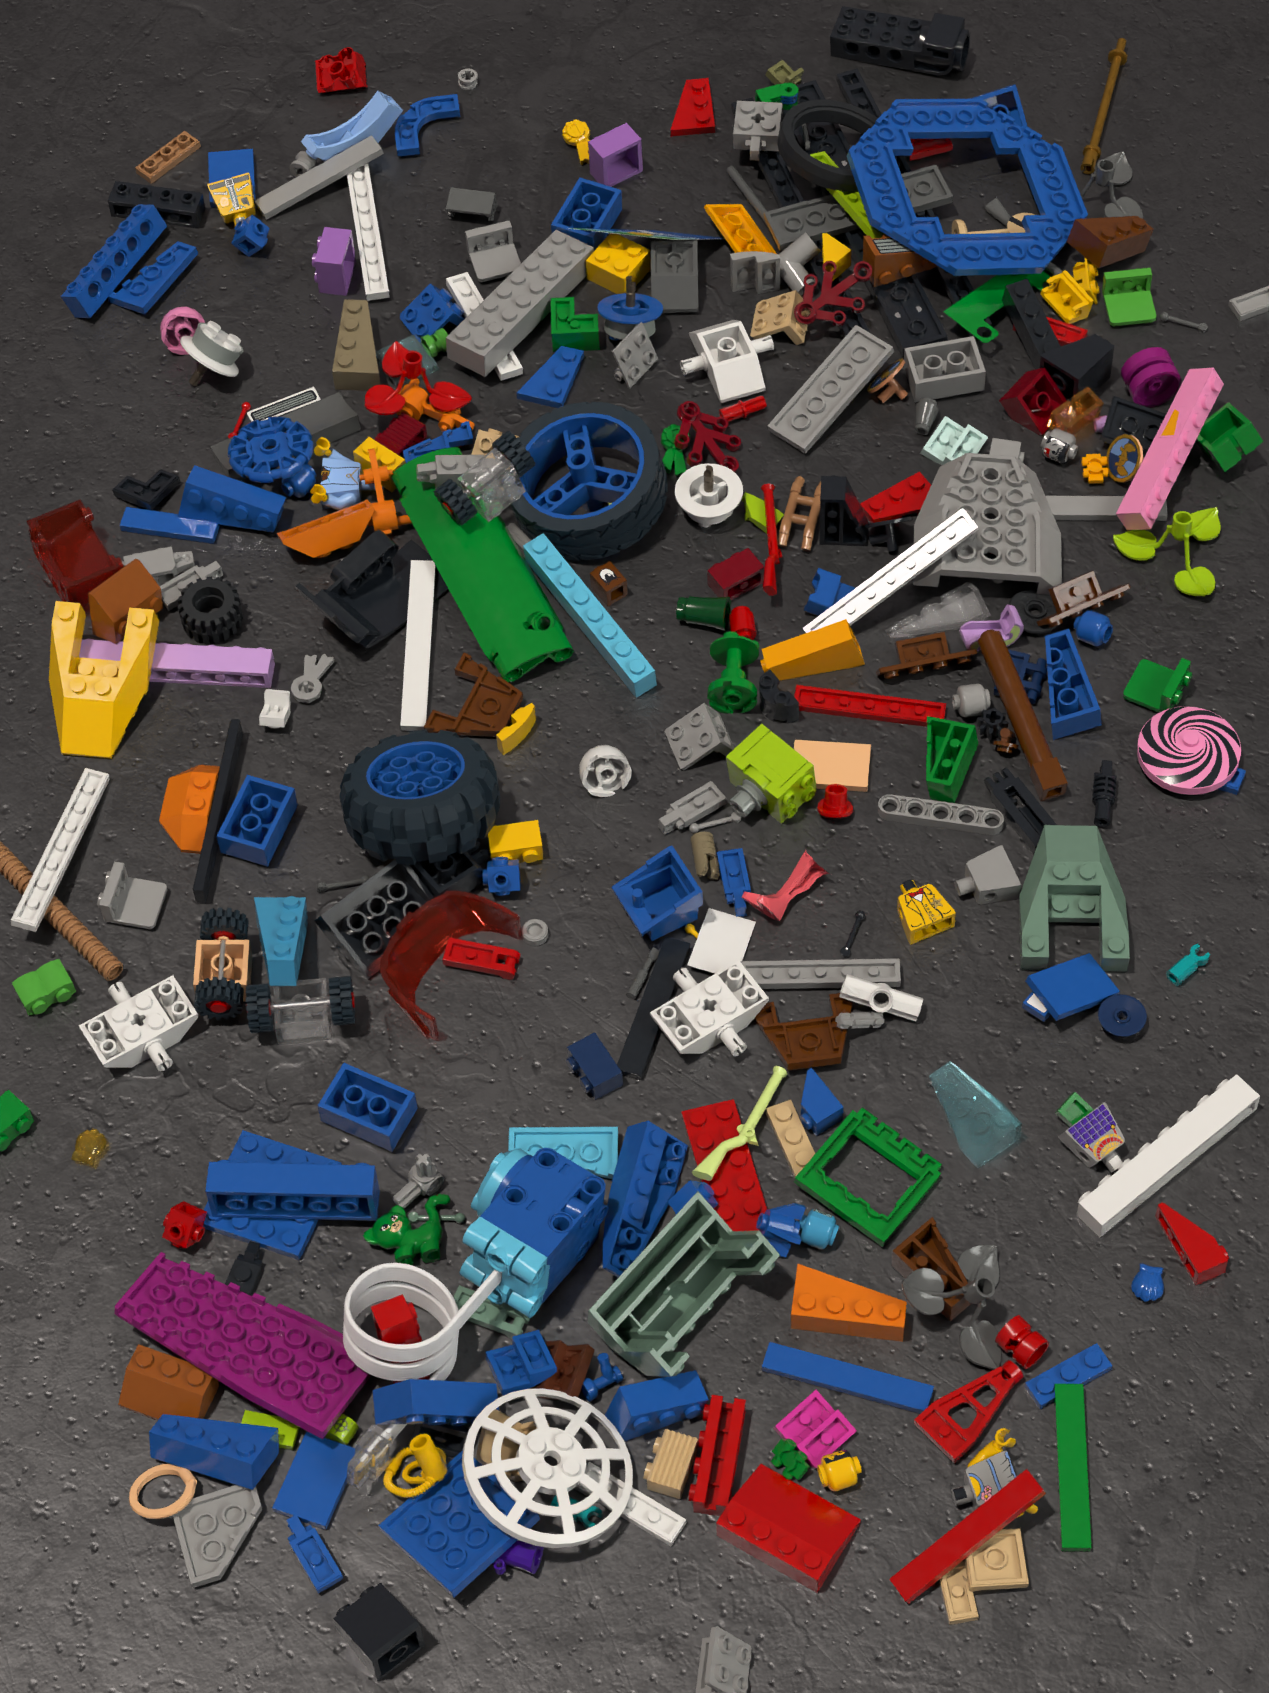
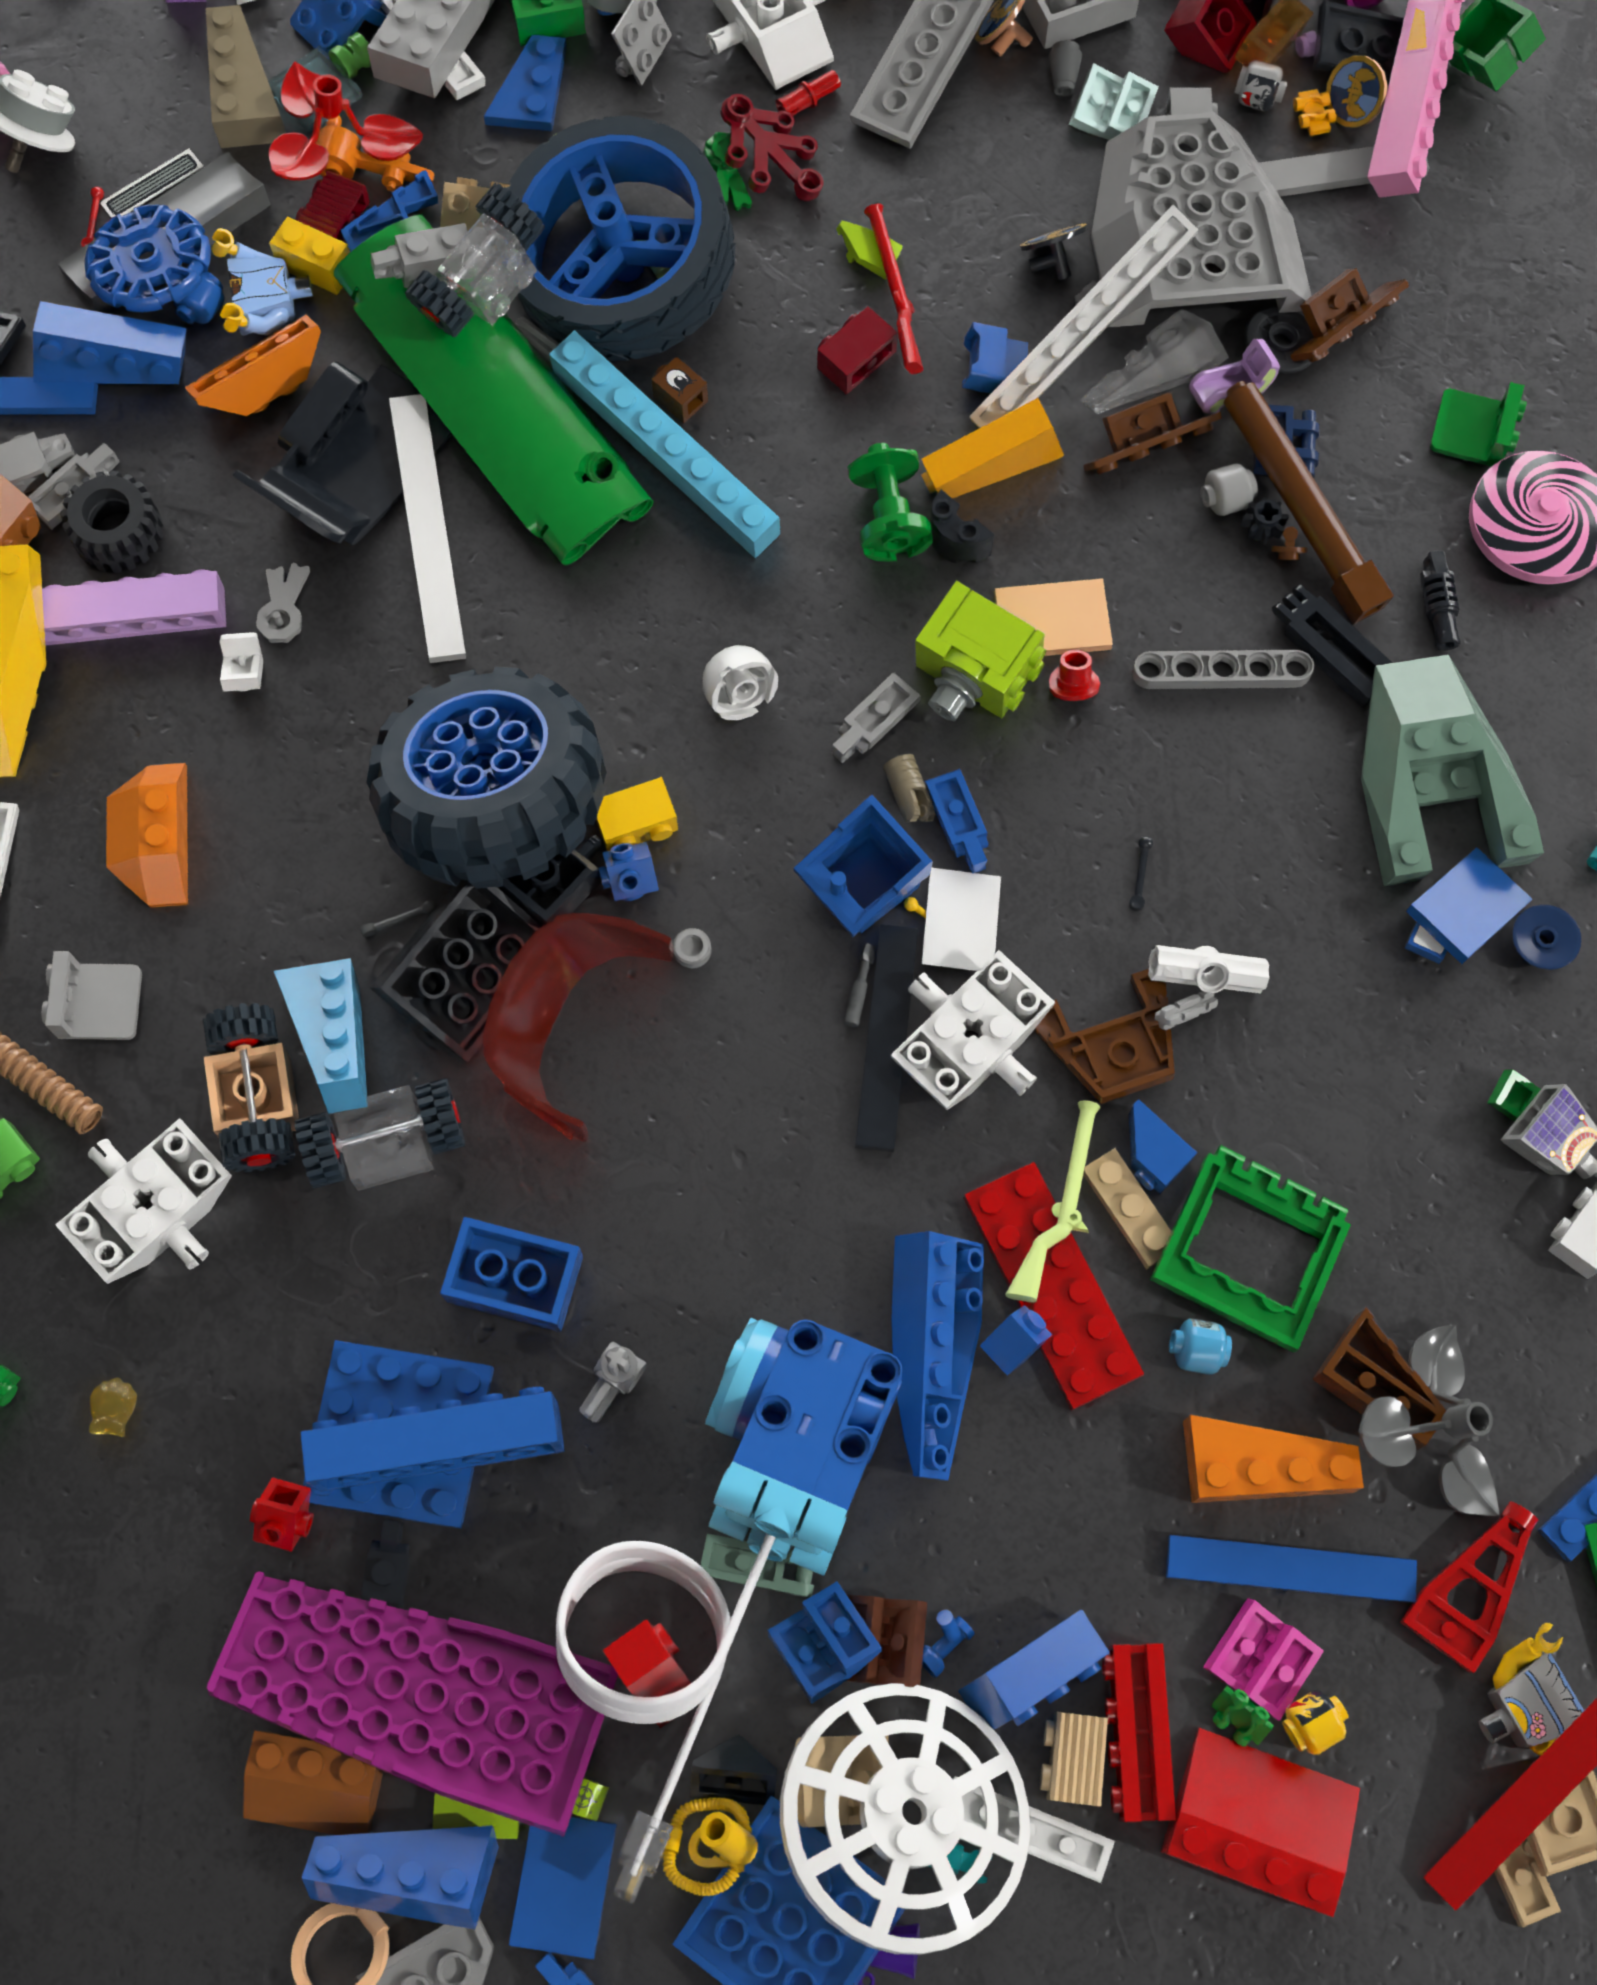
camera: 15 degrees left, 15 degrees up
black tile [193,719,243,904] -> none
blue brick [217,775,298,866] -> none
orange piece [359,448,412,535] -> none
green animal [363,1194,451,1266] -> none
blue wedge [373,1379,499,1426] -> none
sand green hinge [408,1212,465,1224] -> none
reddish brown wing [424,653,523,737] -> none
red plate [442,937,521,980] -> none
yellow slope [496,703,536,755] -> none
medium azure wing [508,1127,618,1179] -> none
dark blue brick [566,1032,623,1100] -> none
sand green wedge [588,1191,780,1377] -> none
light grey bracket [665,703,735,770] -> none
white piece [675,463,743,527] -> none
dark green plant [676,596,731,631] -> none
light grey hinge [689,812,741,833] -> none
red brick [729,606,756,640] -> none
light grey plate [740,959,901,989] -> none
coral animal [742,850,832,921] -> none
blue brick [756,1203,806,1257] -> none
medium nougat piece [778,476,821,552] -> none
red tile [794,685,946,727] -> none
black wedge [819,475,869,546] -> none
red wing [860,471,931,523] -> none
yellow torso [897,880,956,945] -> none
green wedge [926,716,978,803] -> none
clear light blue wedge [929,1061,1022,1168] -> none
light grey torso [954,845,1021,905] -> none
red wheel [995,1315,1049,1369] -> none
blue wedge [1045,629,1102,740] -> none
blue head [1074,610,1113,646] -> none
lime plant [1113,507,1221,596] -> none

